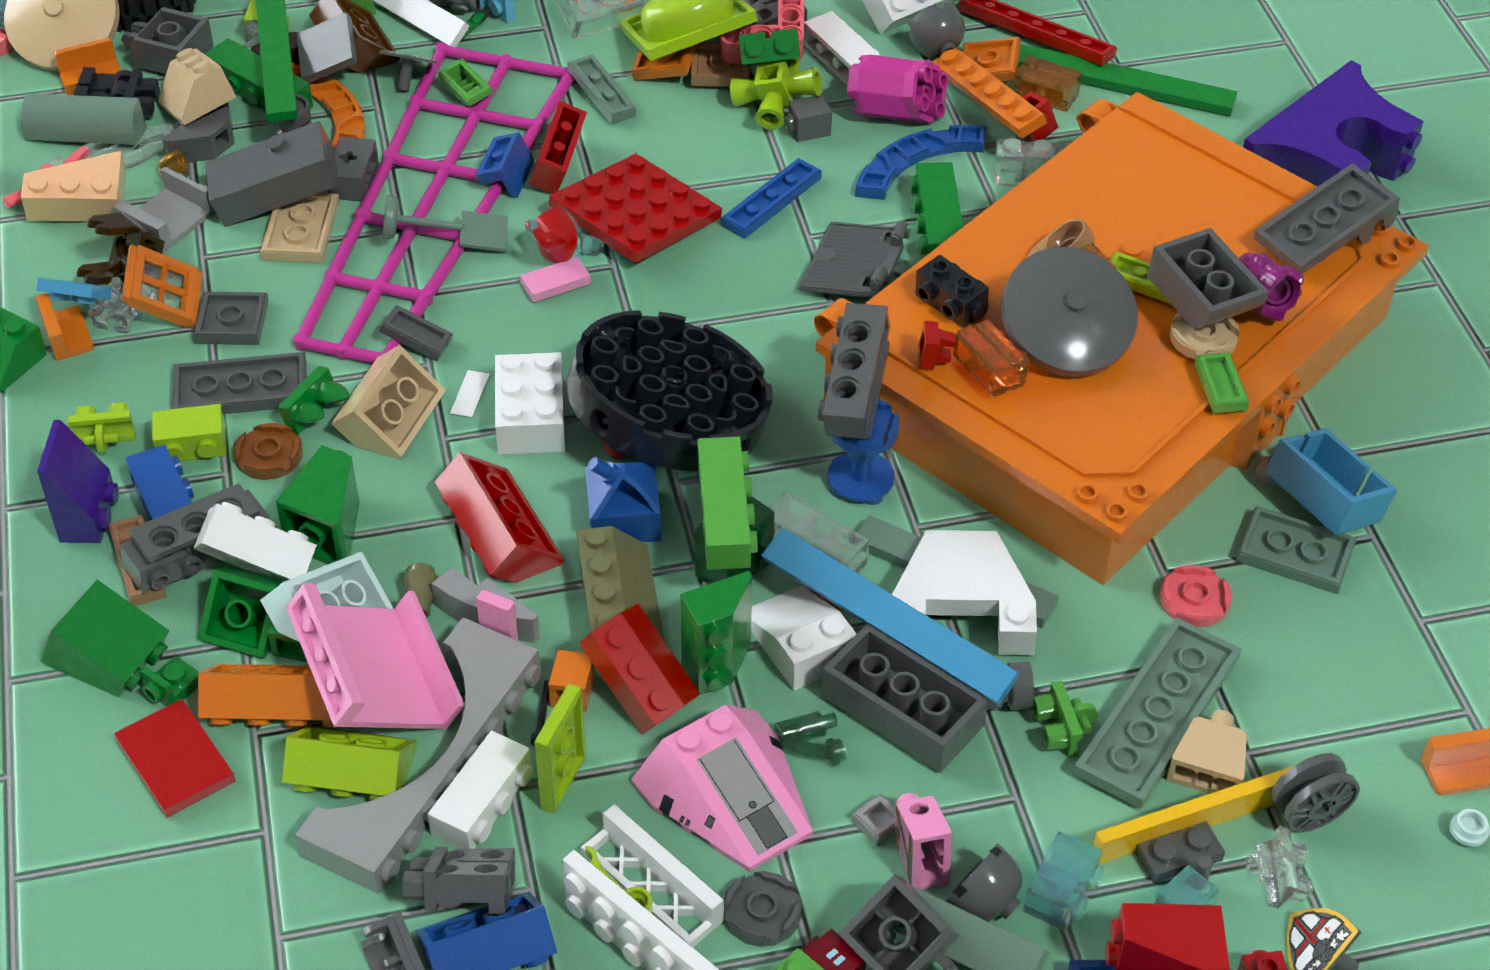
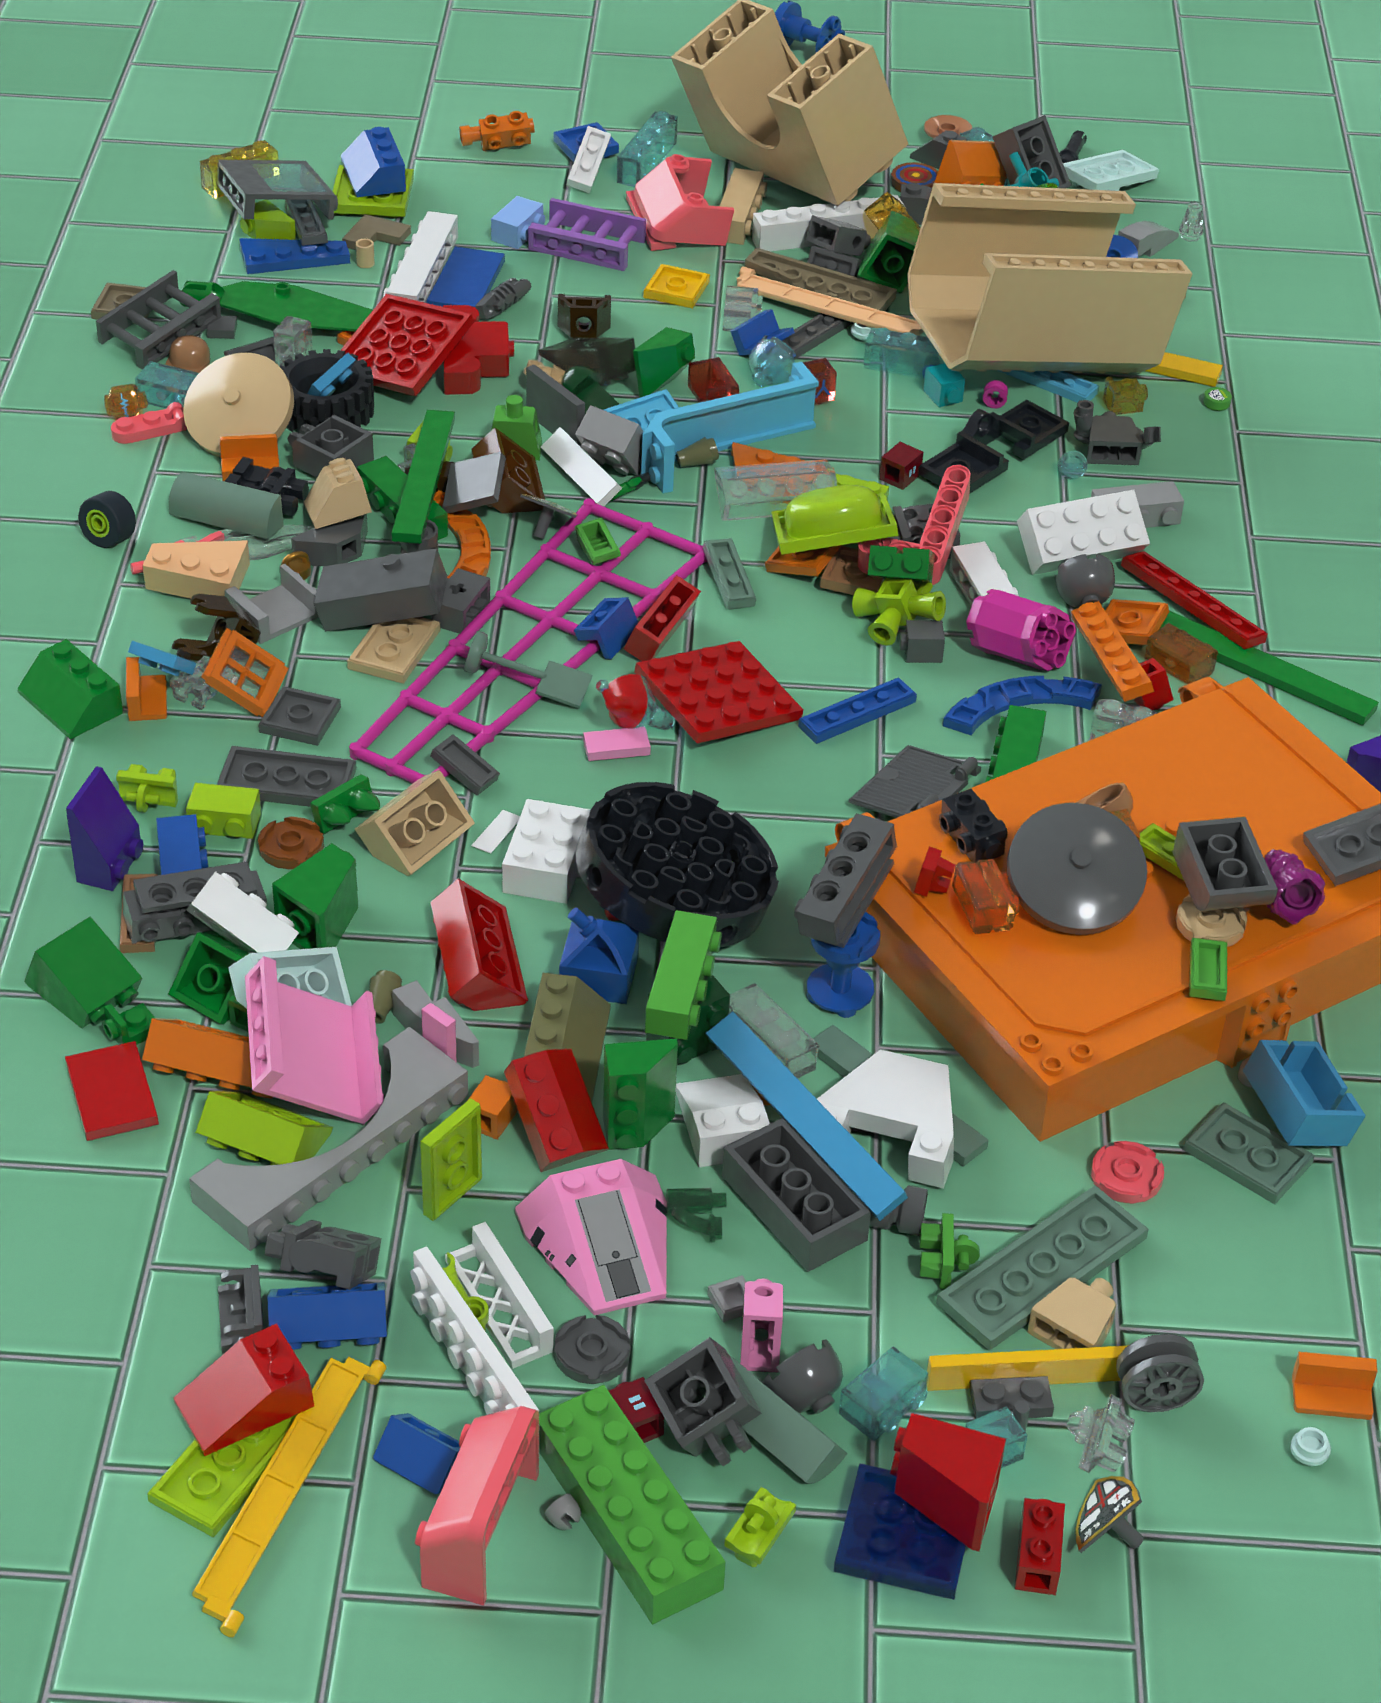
camera: 15 degrees right, 5 degrees down
white brick [428,730,534,849] -> none

